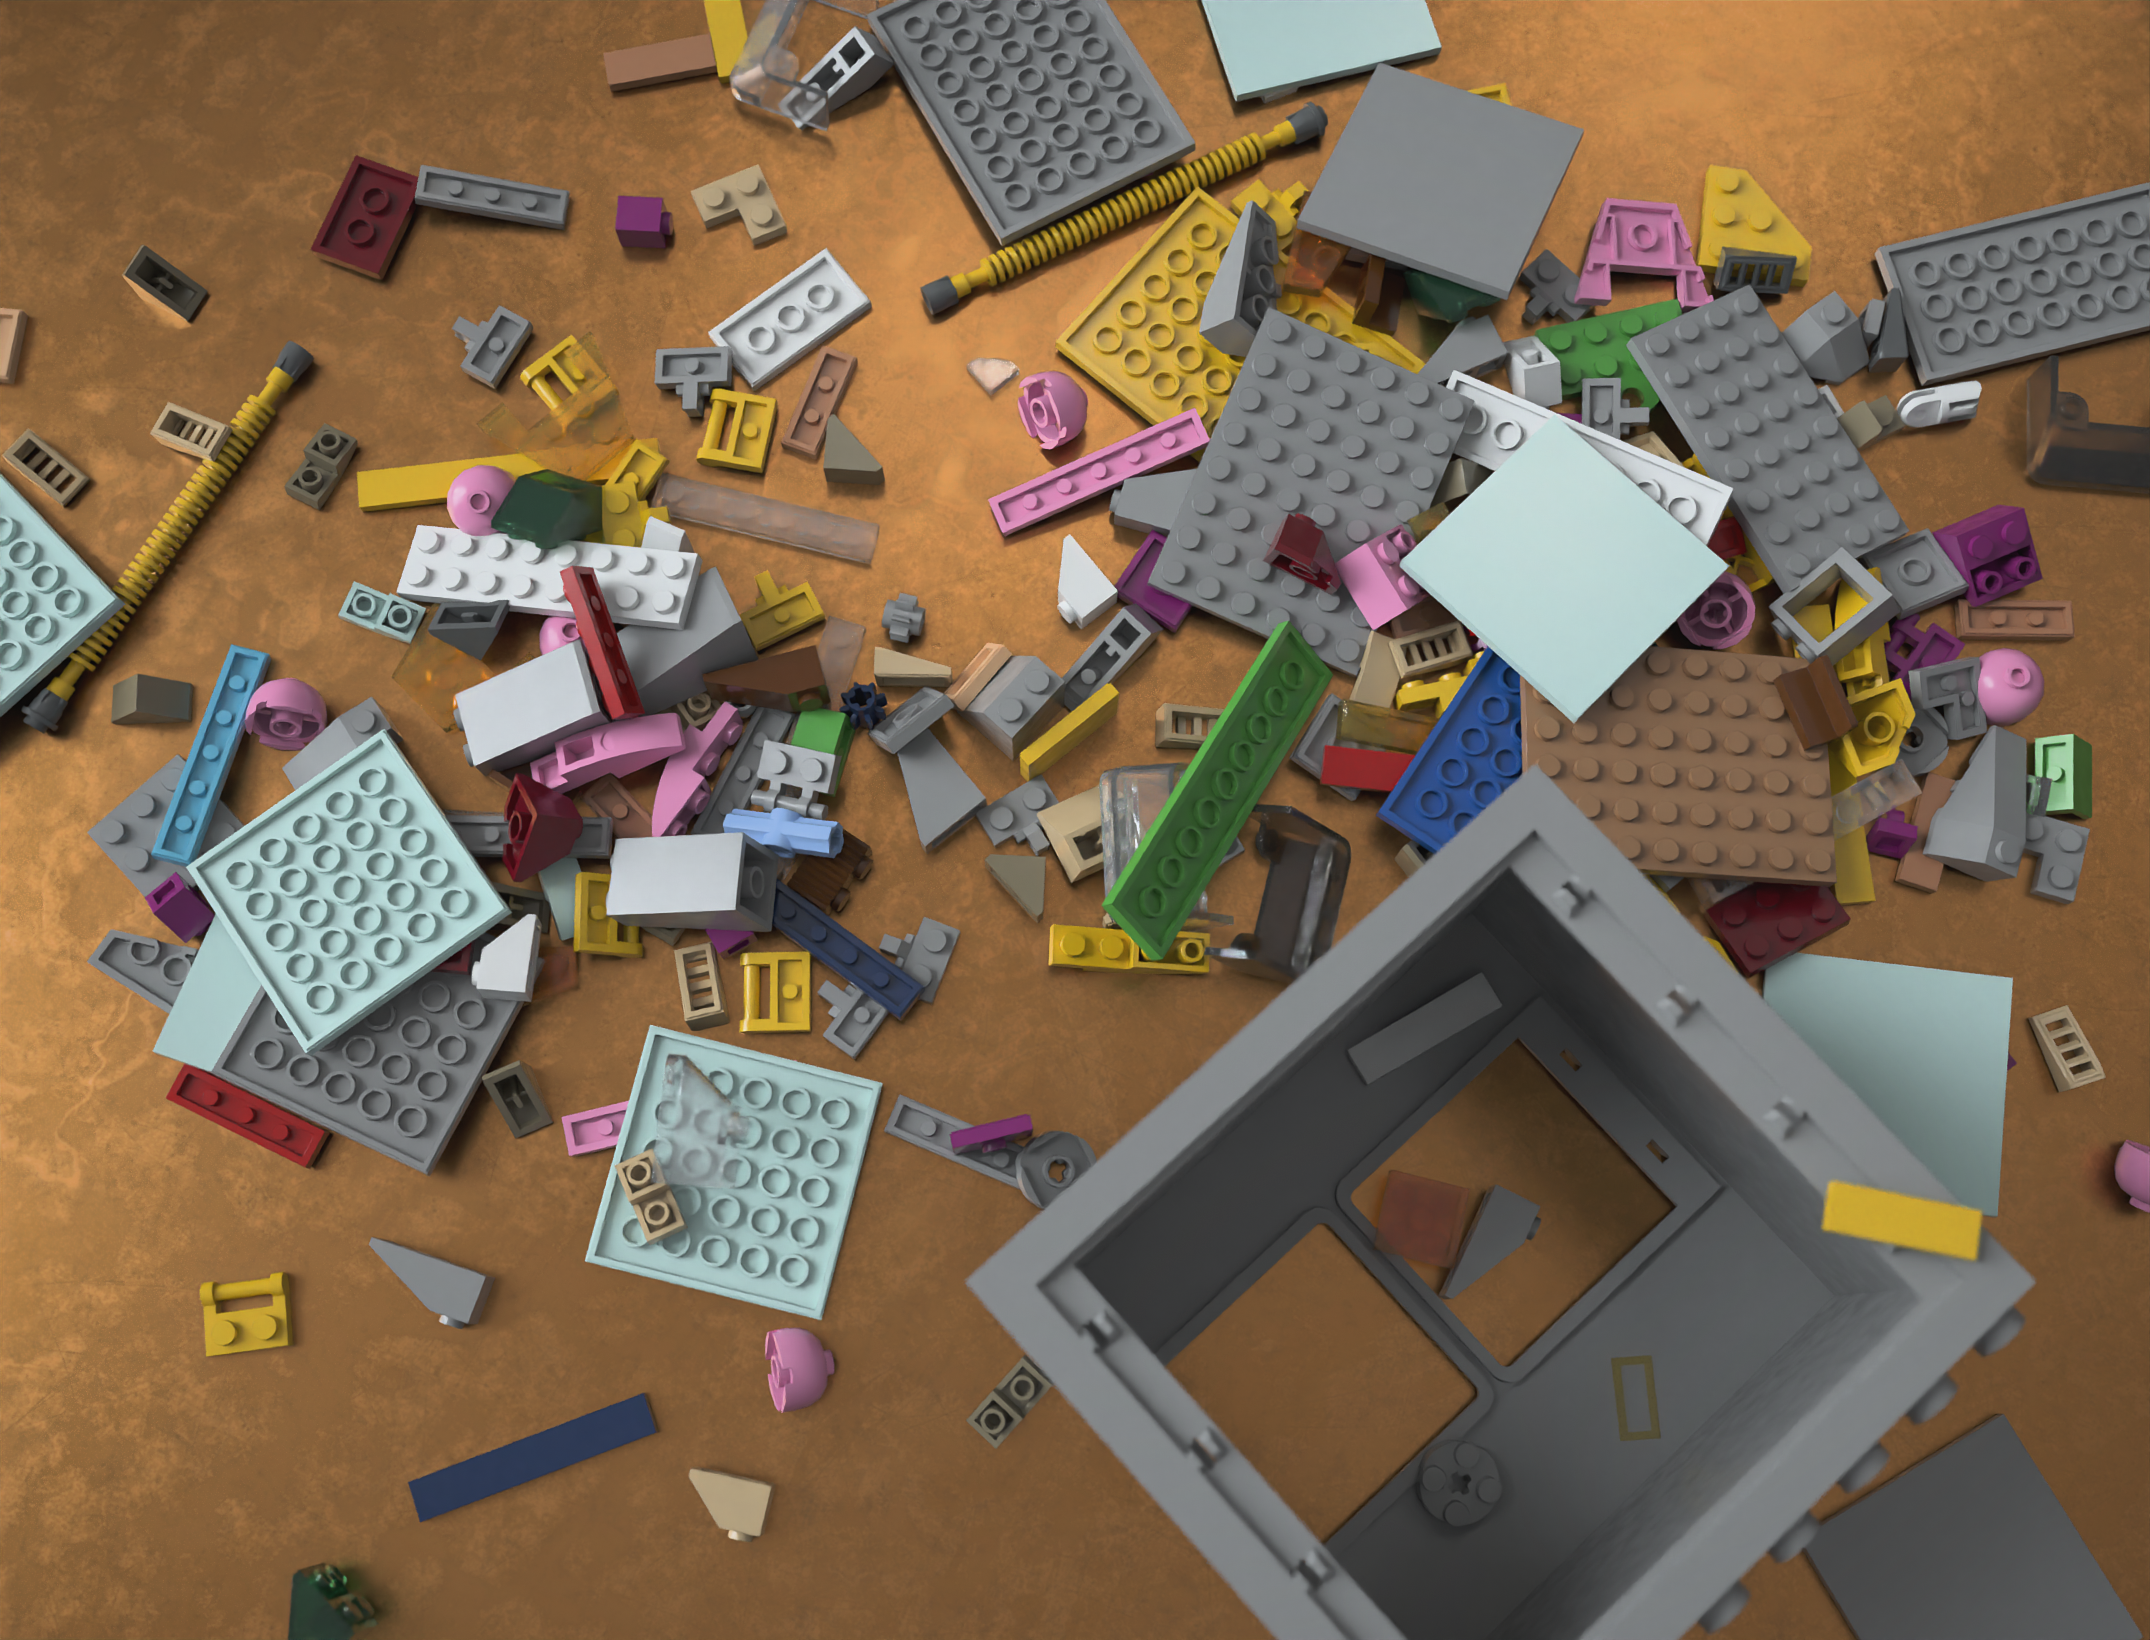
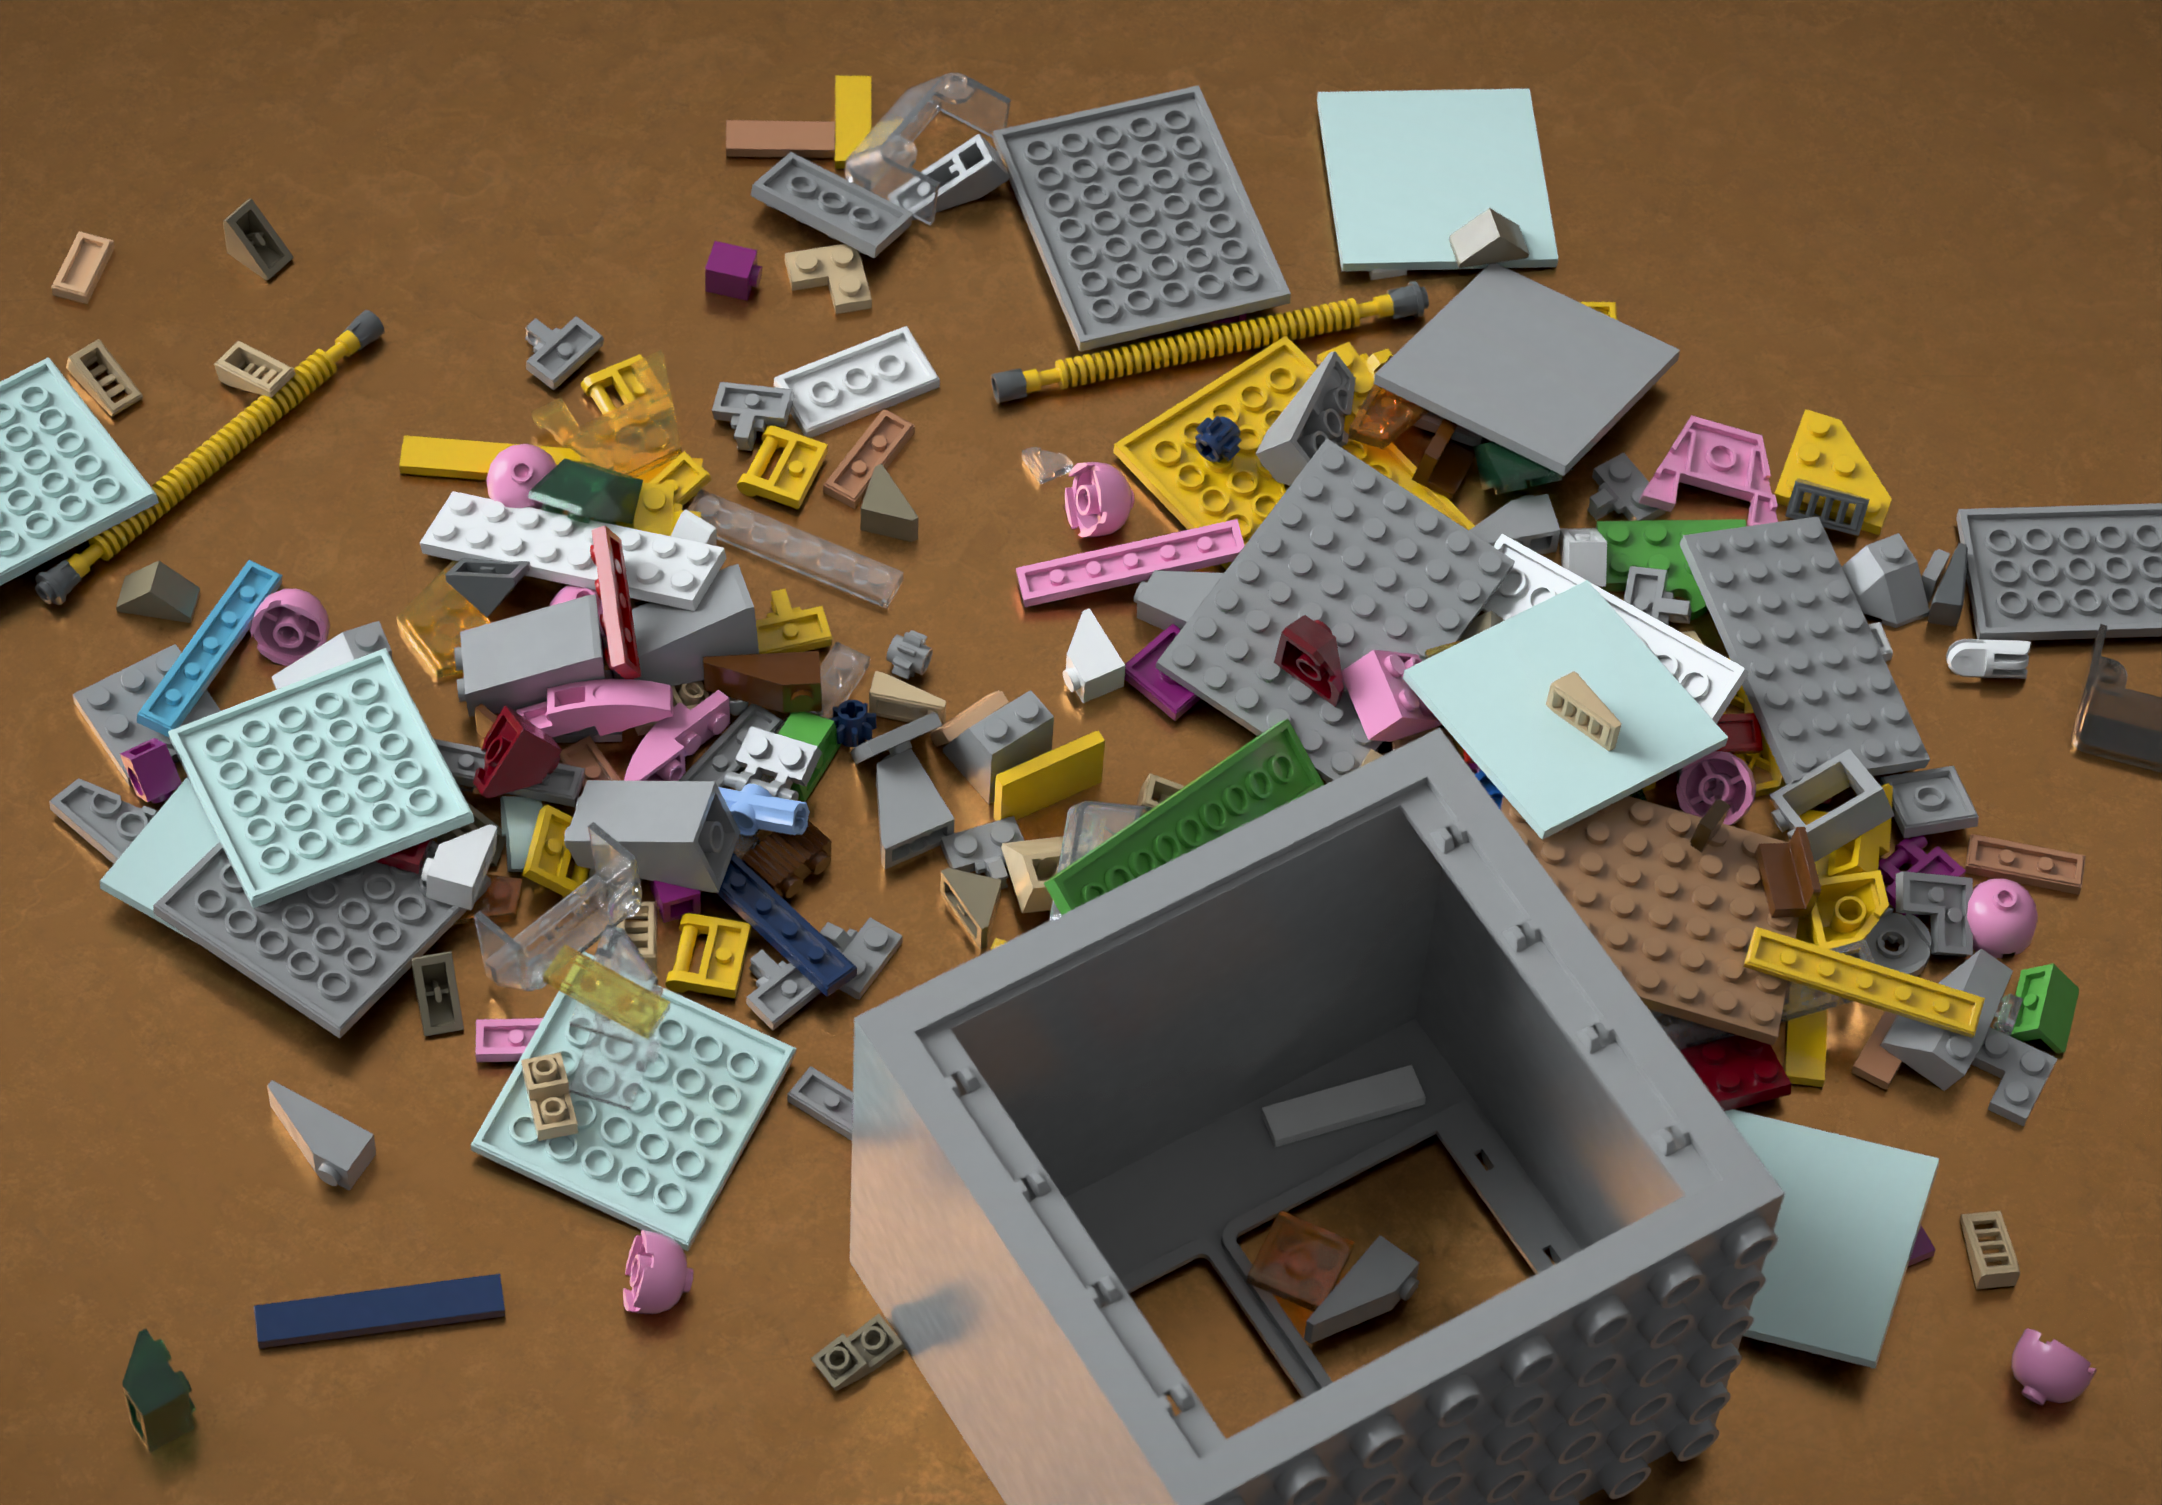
camera: 10 degrees right, 20 degrees down
red plate [165,1064,329,1169] -> none
yellow plate [200,1271,293,1357] -> none
dark tan slope [284,423,358,510] -> none
dark red plate [310,155,418,280] -> none
light aqua slope [338,581,426,644] -> none
light grey tile [415,165,570,230] -> none
tan slope [689,1466,776,1542] -> none
light grey slope [1062,604,1164,711] -> none
yellow tile [1822,1181,1982,1261] -> none
dark tan slope [1837,395,1905,452] -> none
magenta tile [1866,808,1918,859] -> none
magenta slope [1933,505,2043,607] -> none
none -> clear windscreen [474,822,642,991]
none -> clear yellow tile [543,944,671,1040]
none -> light grey plate [751,152,914,258]
none -> dark blue gear [1195,416,1241,462]
none -> dark tan slope [1449,208,1529,268]
none -> tan slope [1546,671,1621,751]
none -> dark brown tile [1690,799,1731,852]
none -> yellow tile [1743,927,1985,1038]

